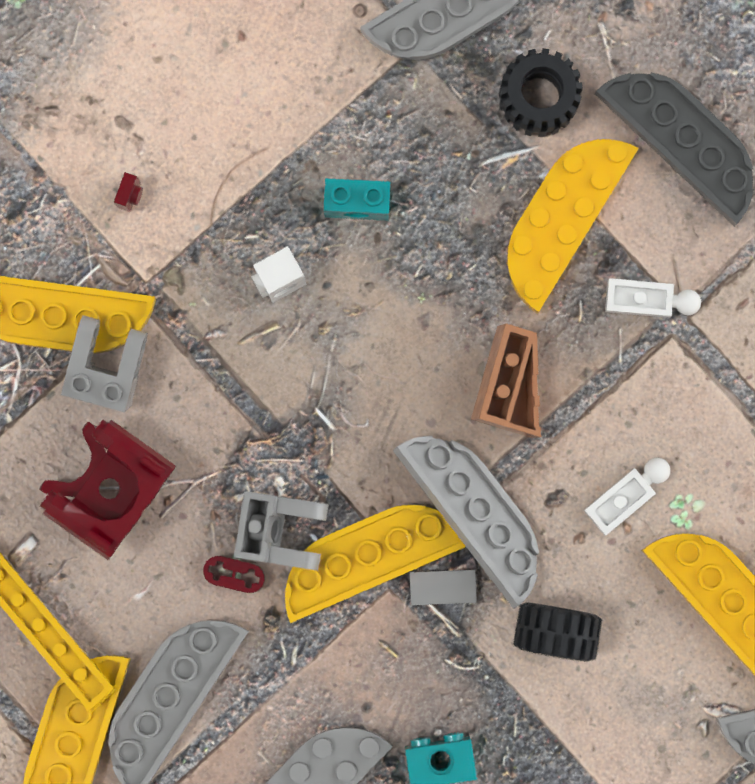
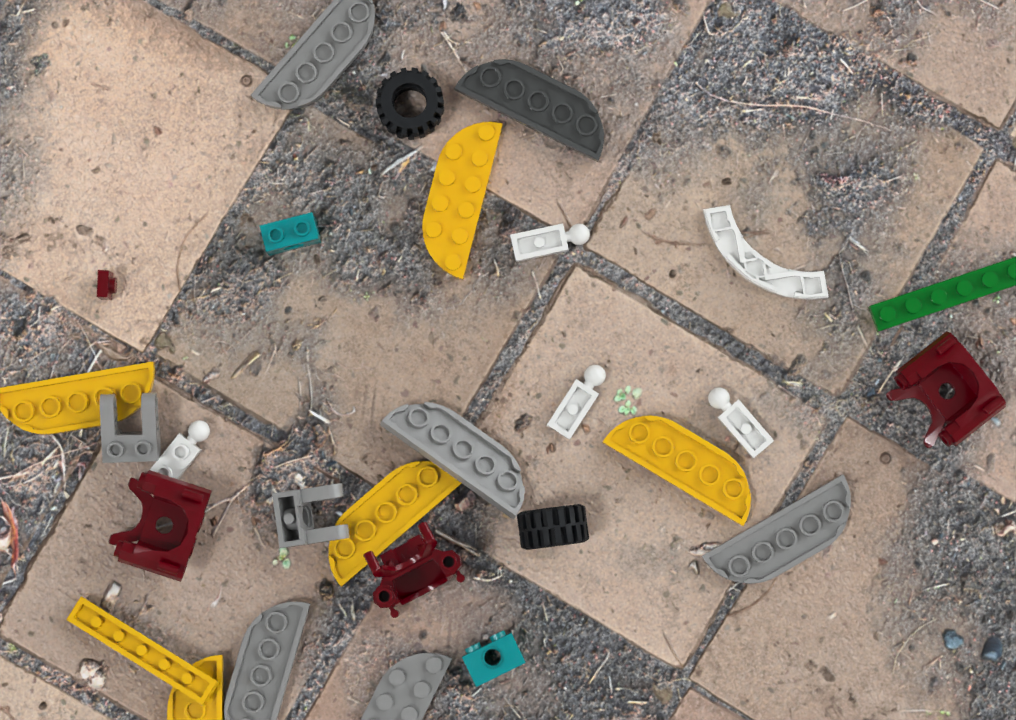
camera: 15 degrees left, 0 degrees up
dark red beam [203,556,265,593] -> none
white brick [251,246,307,303] -> none
light grey tile [410,570,477,605] -> none
nougat wedge [471,323,541,438] -> none
none -> white plate [150,420,210,480]
none -> dark red piece [363,522,465,618]

